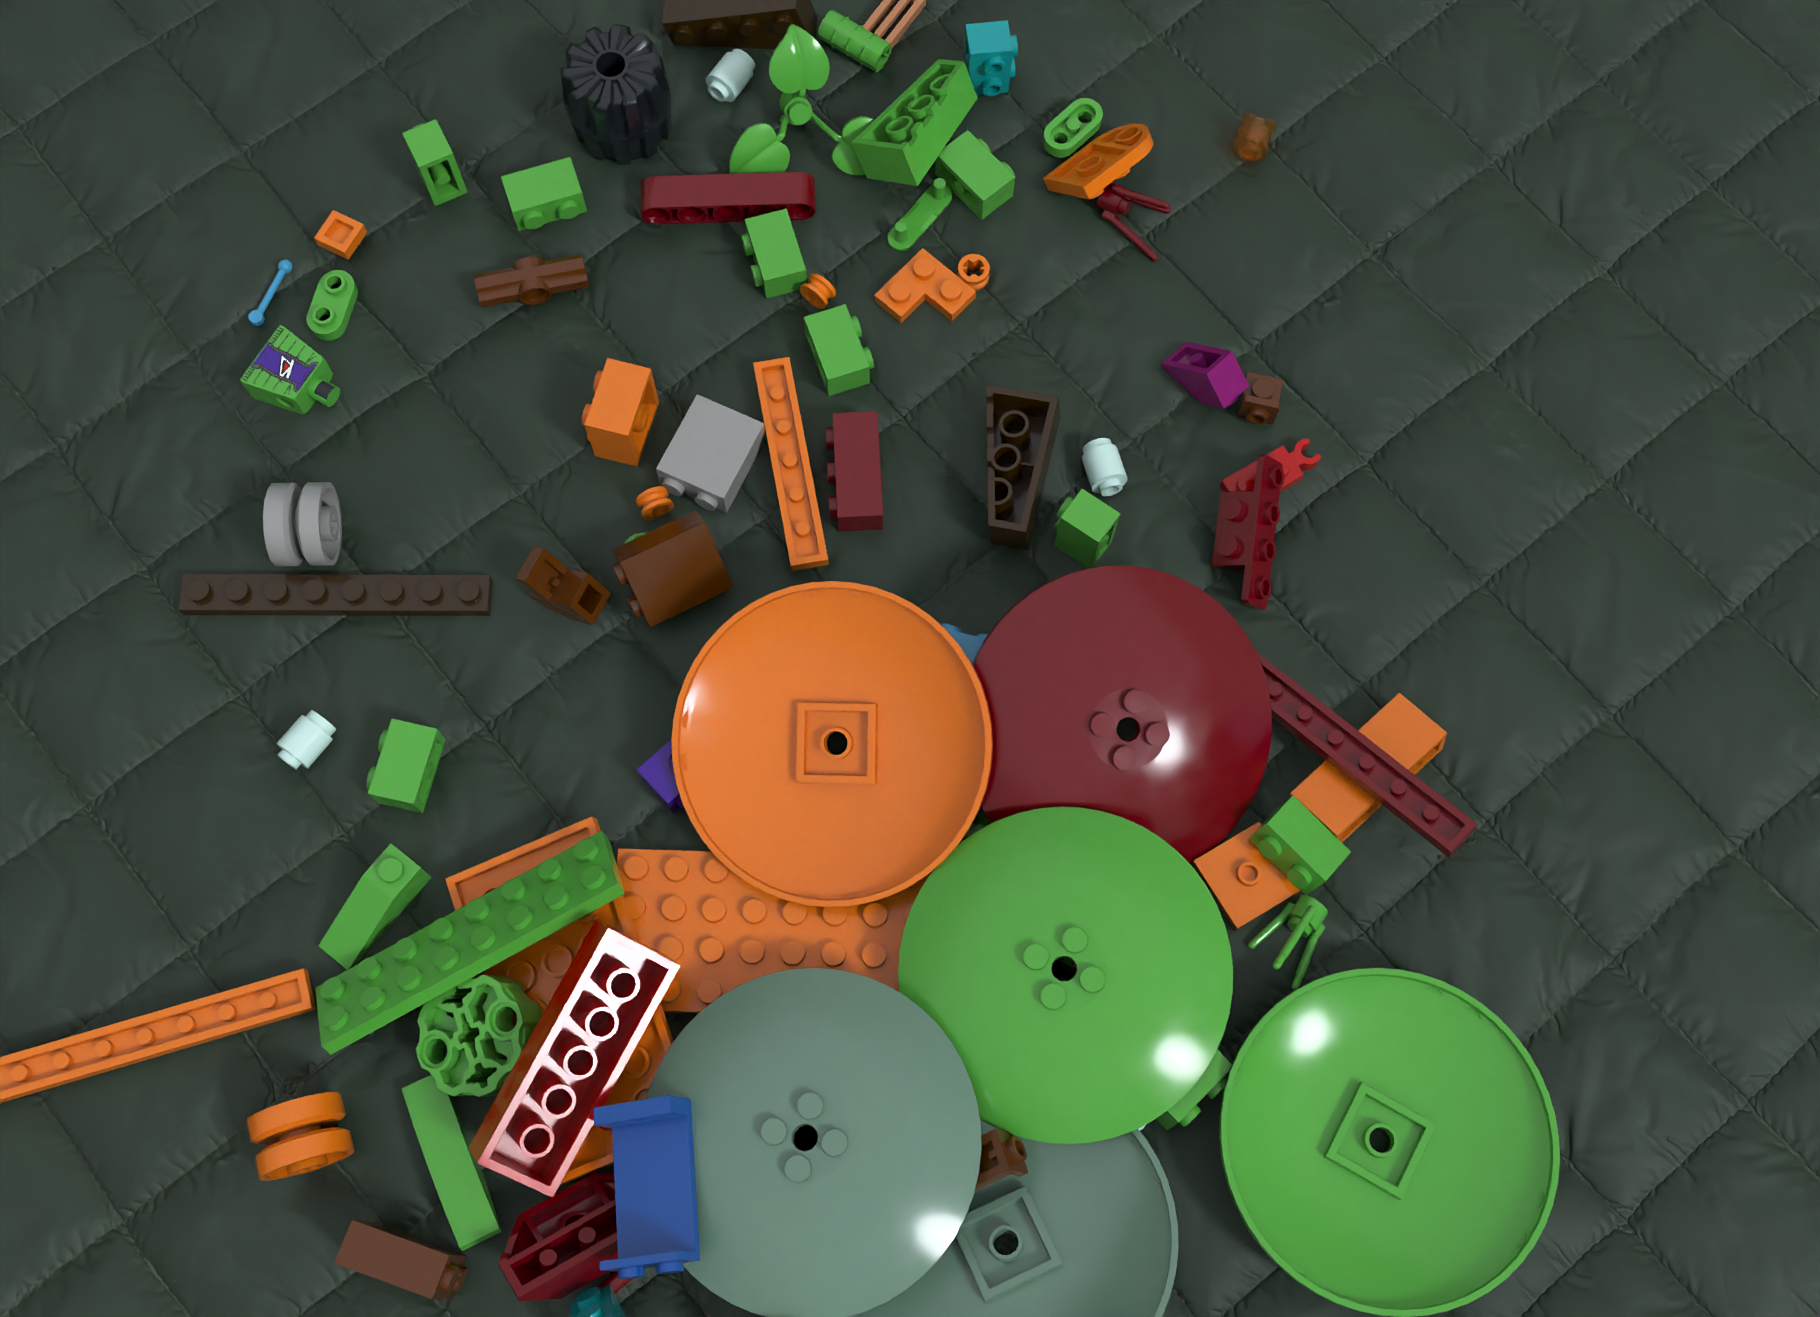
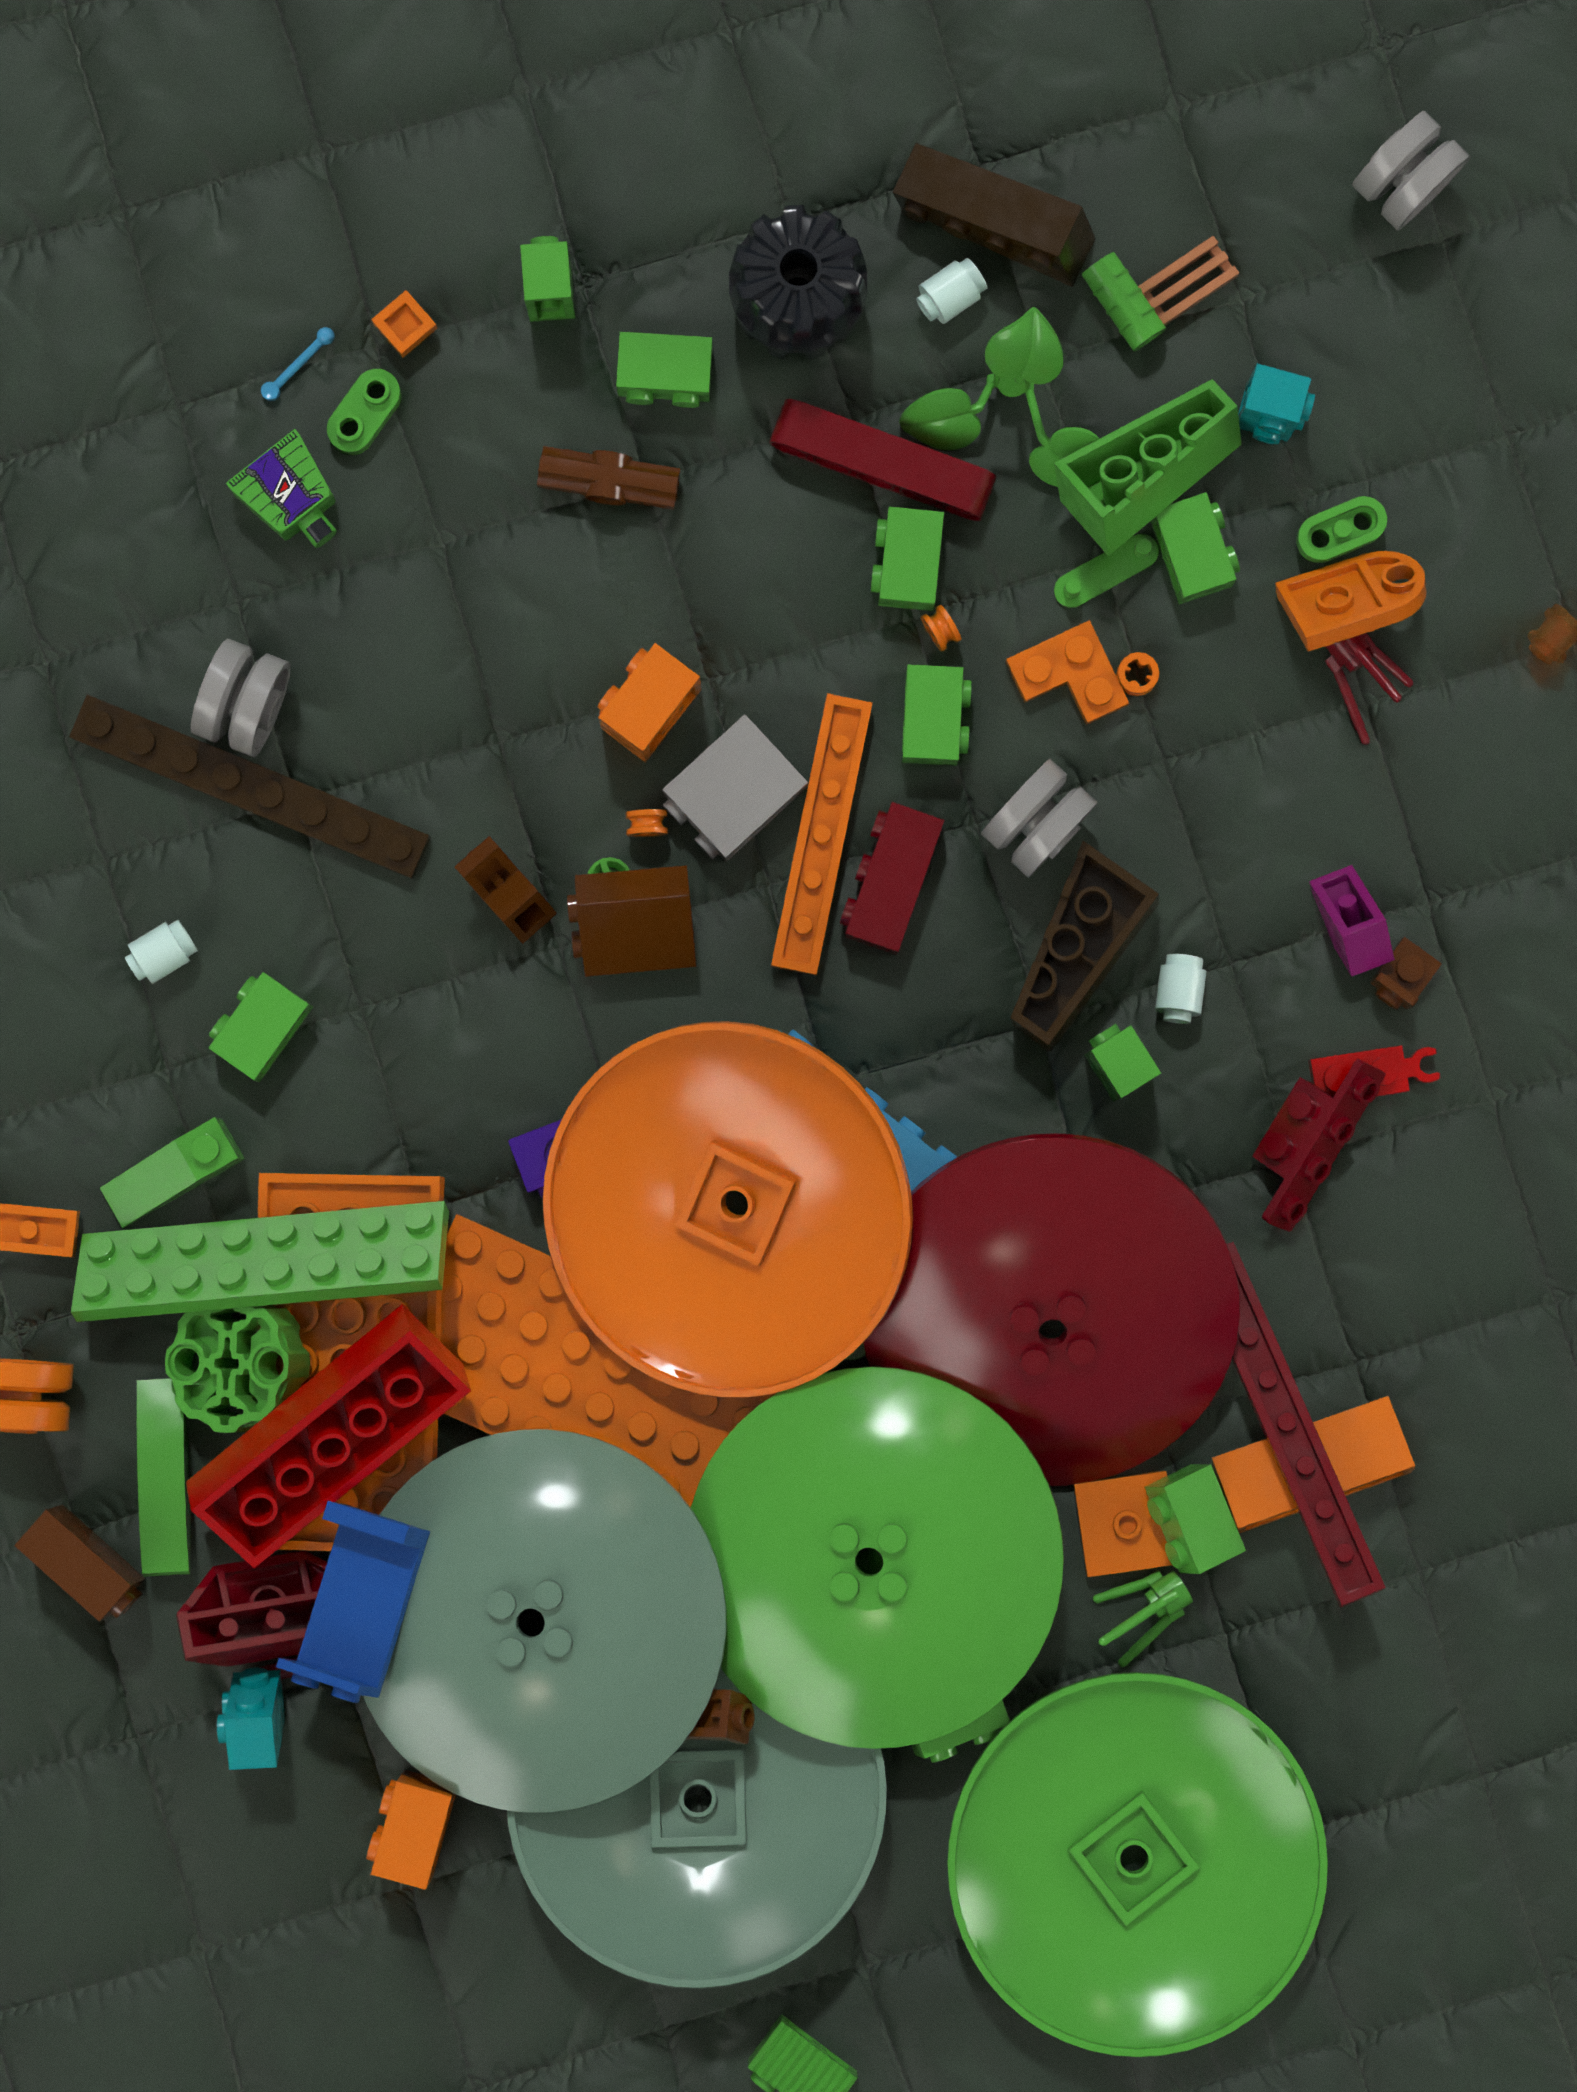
camera: 20 degrees right, 15 degrees up
none -> light grey wheel [981,759,1098,878]

